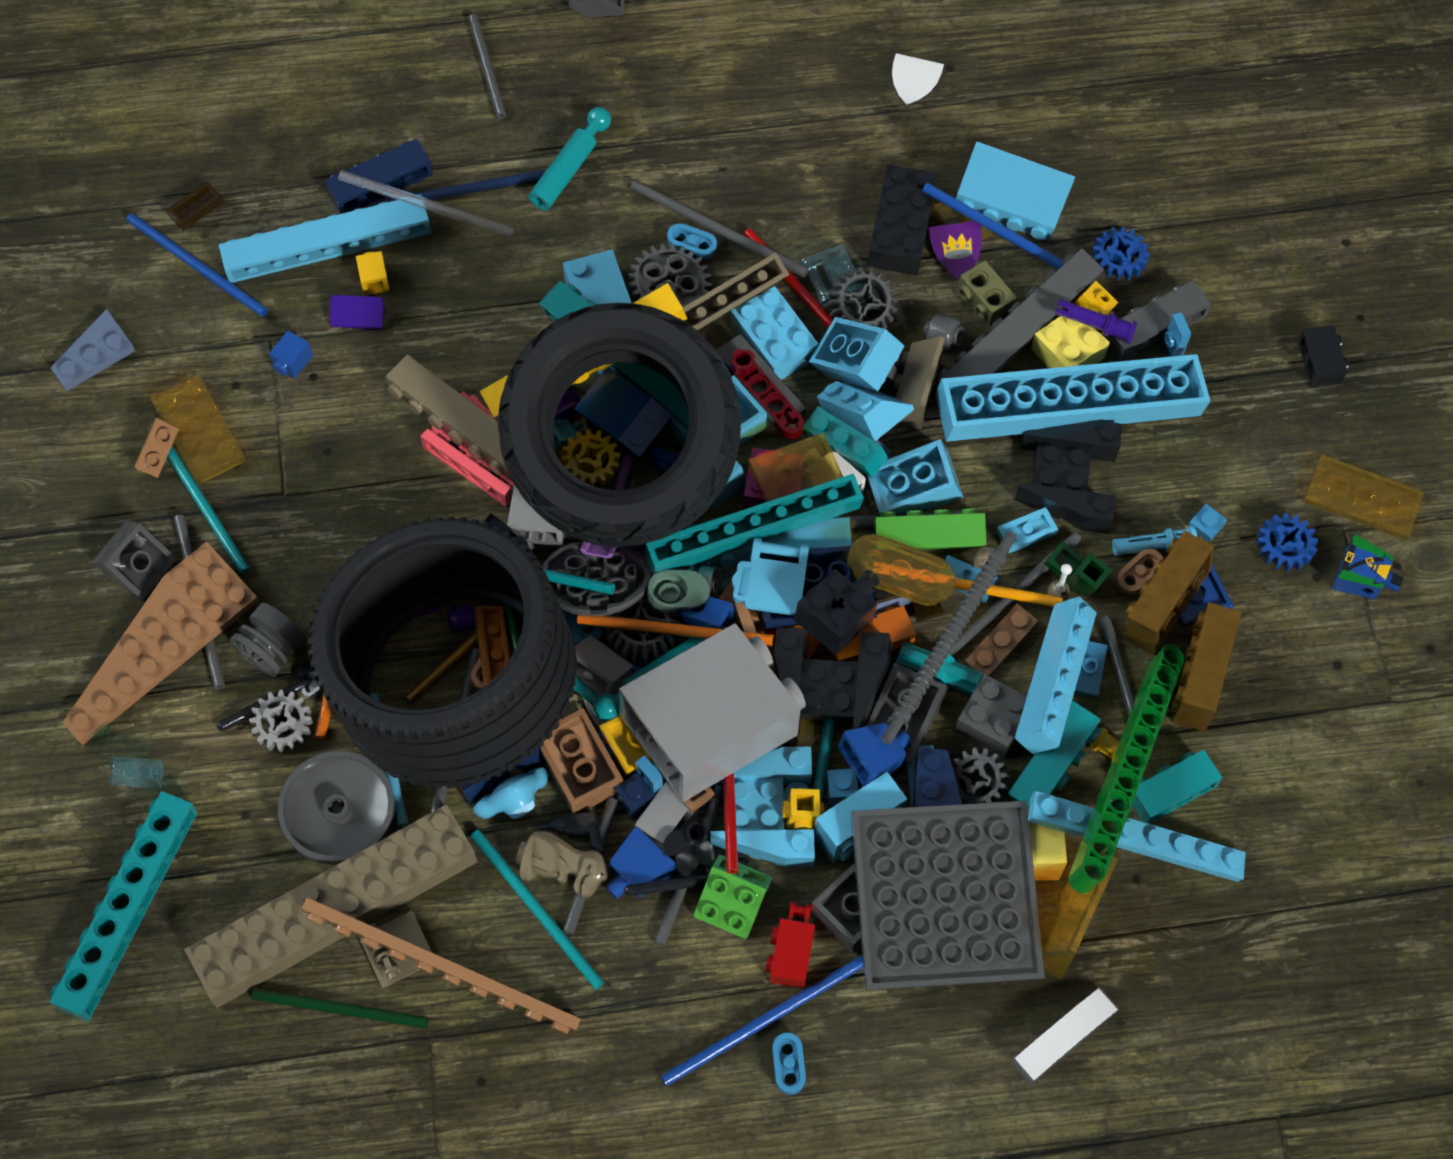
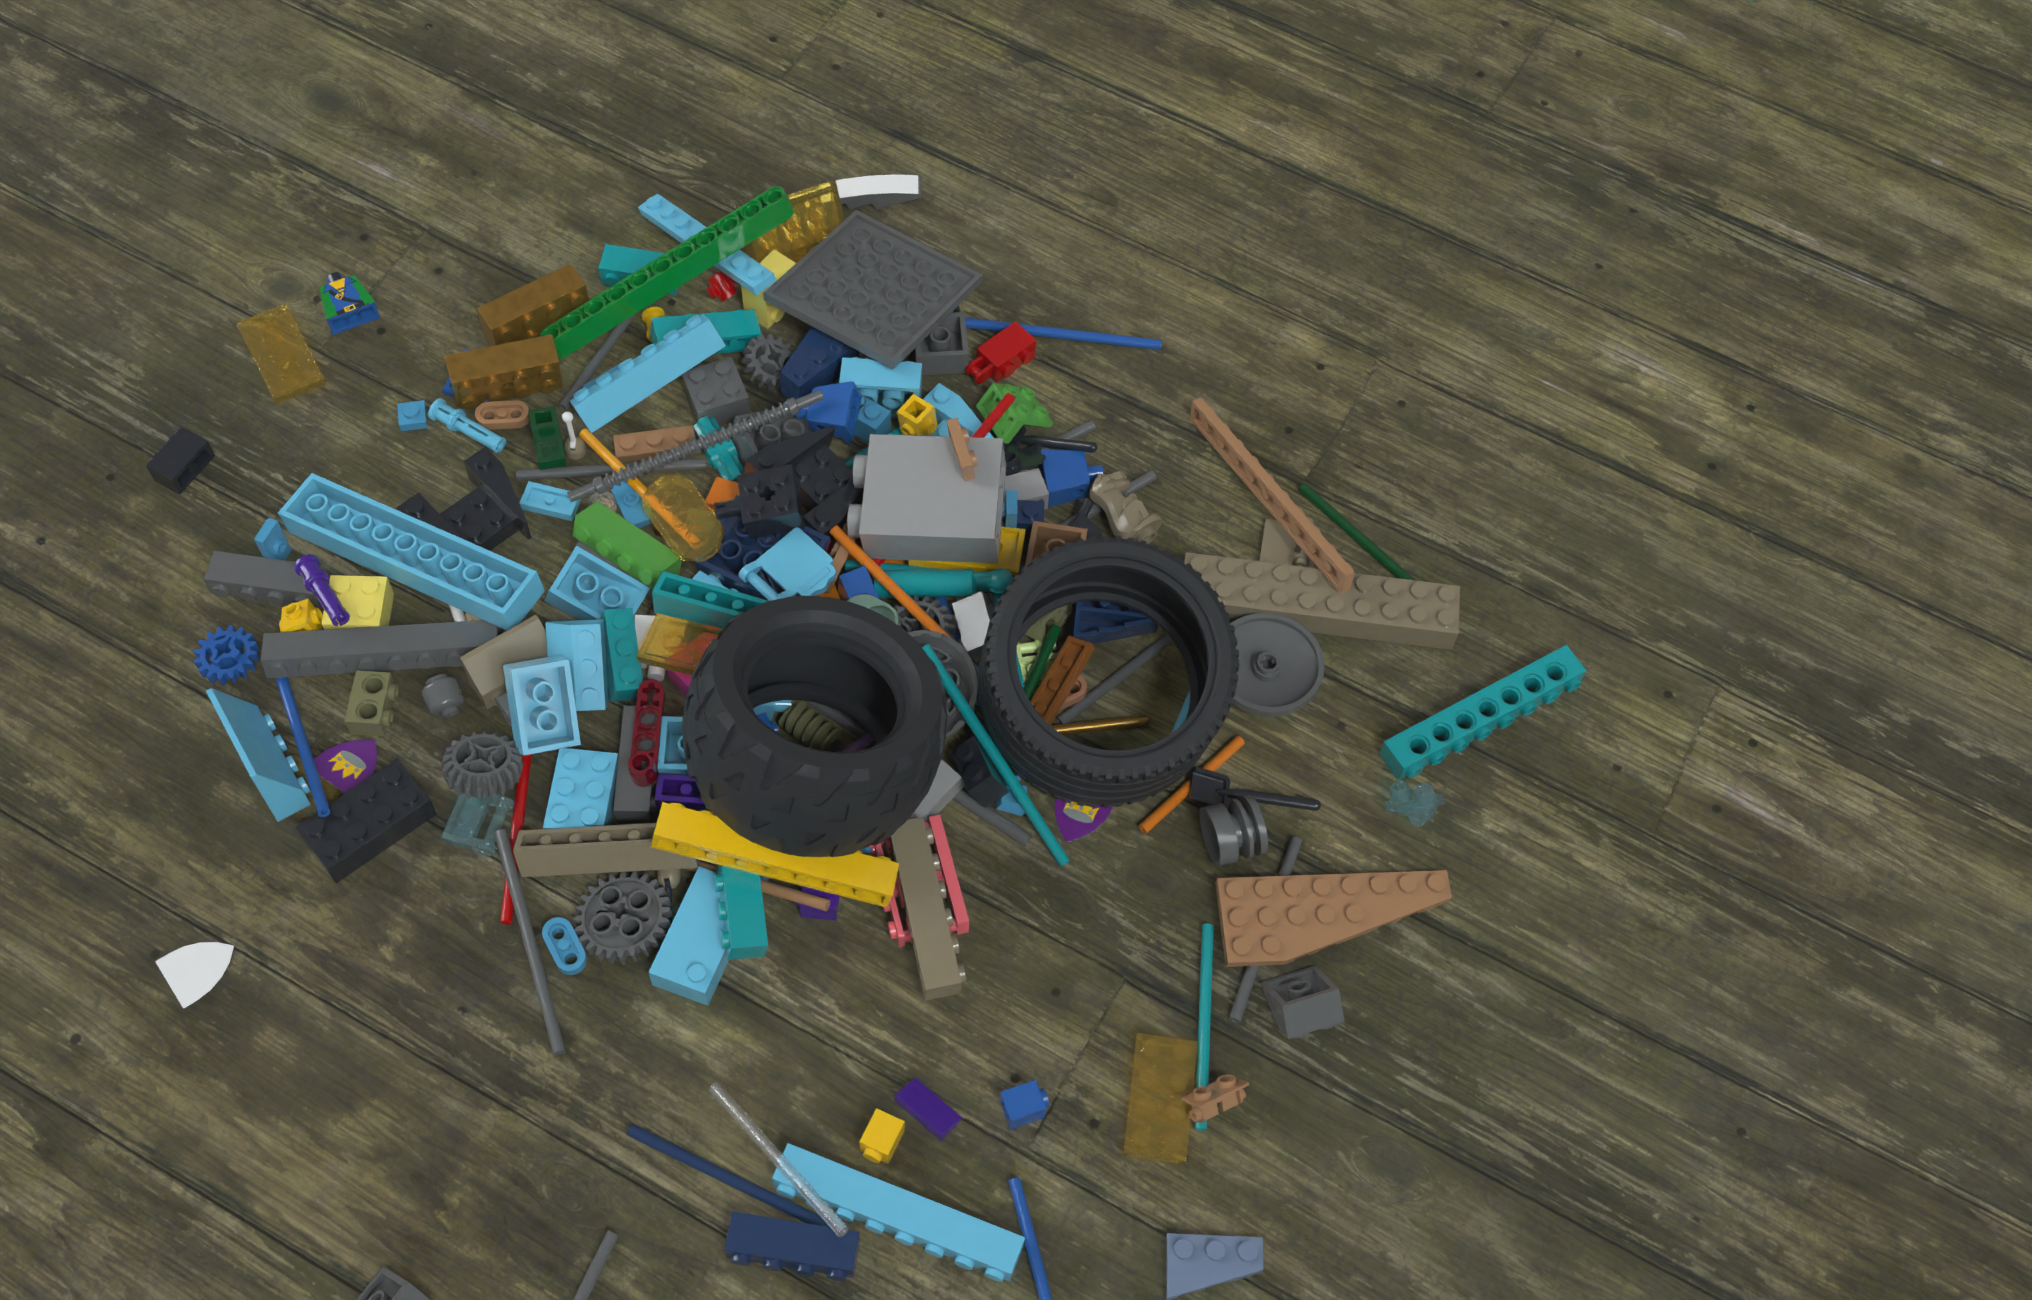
camera: 145 degrees left, 5 degrees down
light grey gear [249,690,313,753] -> none
teal piece [470,829,605,990] -> none
teal piece [528,107,611,211] -> none
dark azure plate [772,1033,806,1095] -> none
blue gear [1256,513,1318,572] -> none
none -> medium nougat plate [947,418,978,481]

